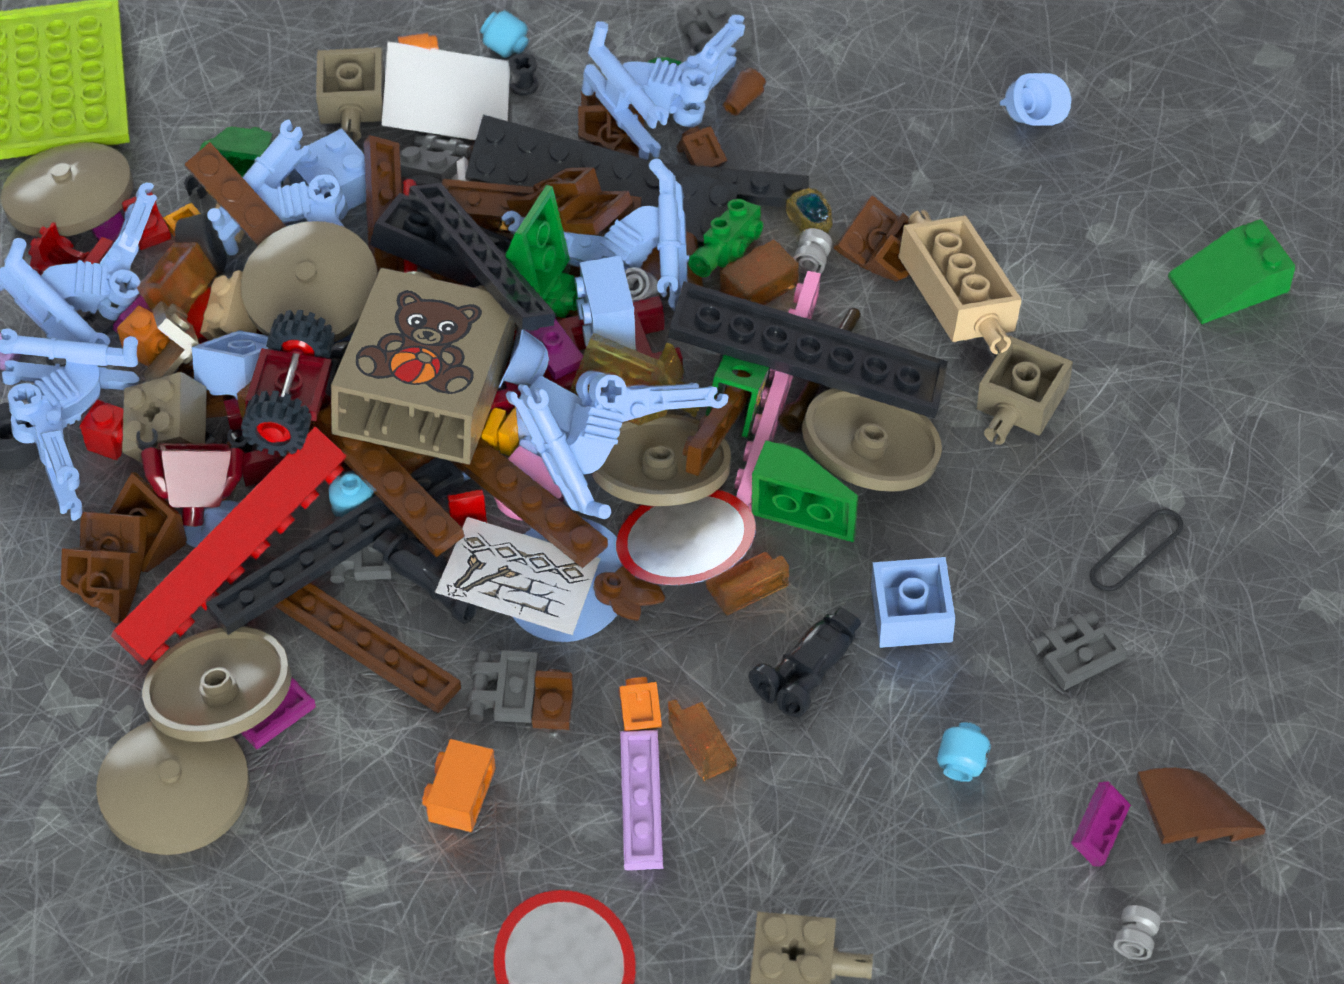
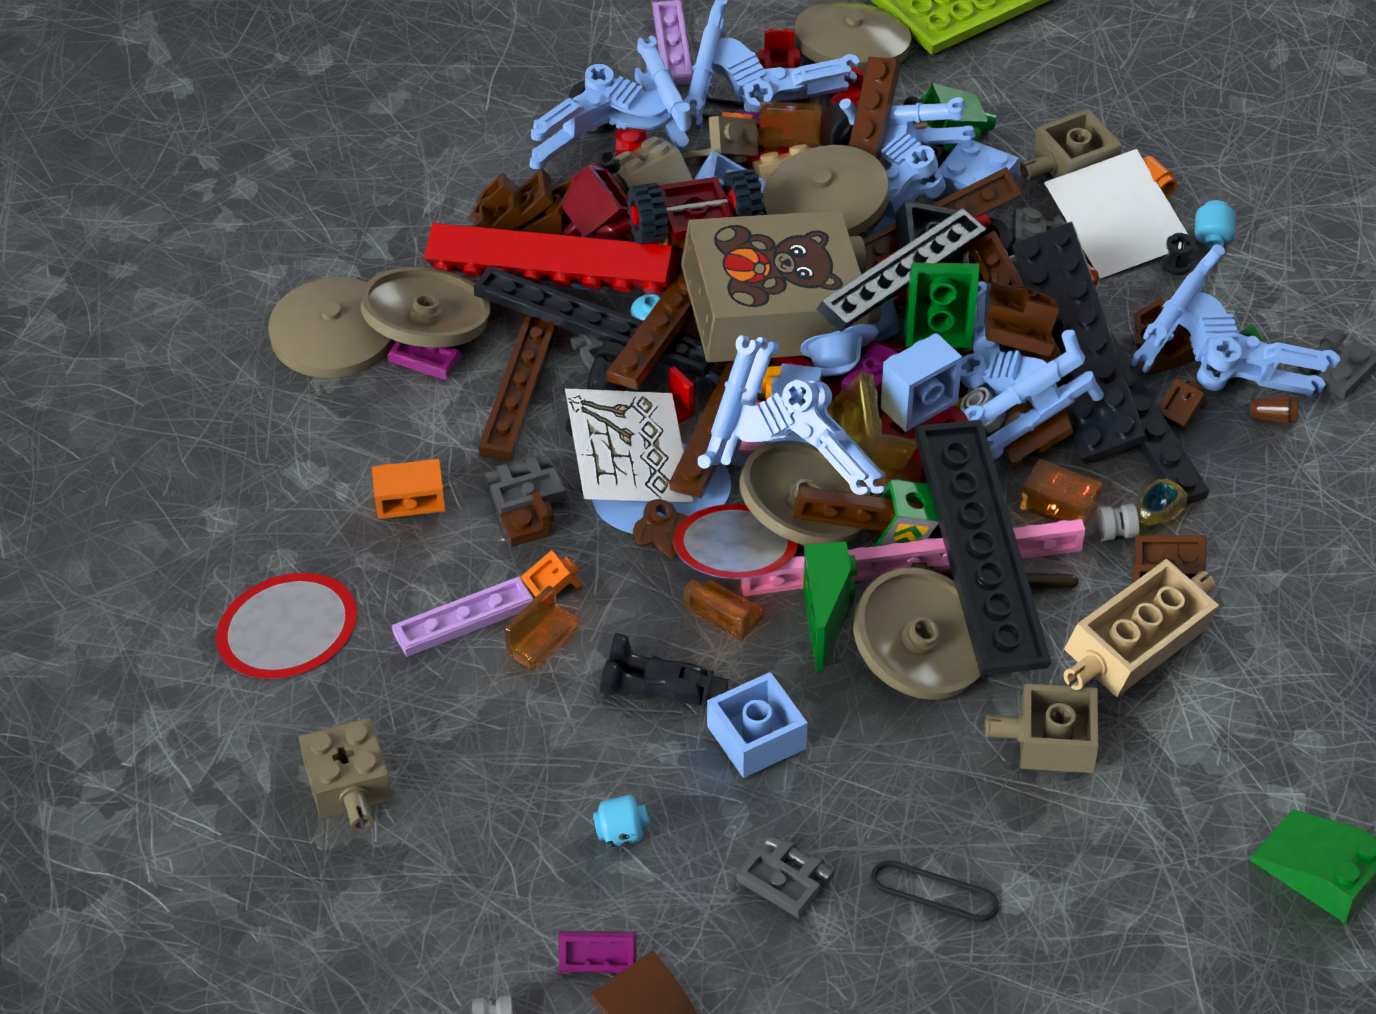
camera: 65 degrees right, 5 degrees down
green brick [688,199,763,277] -> none

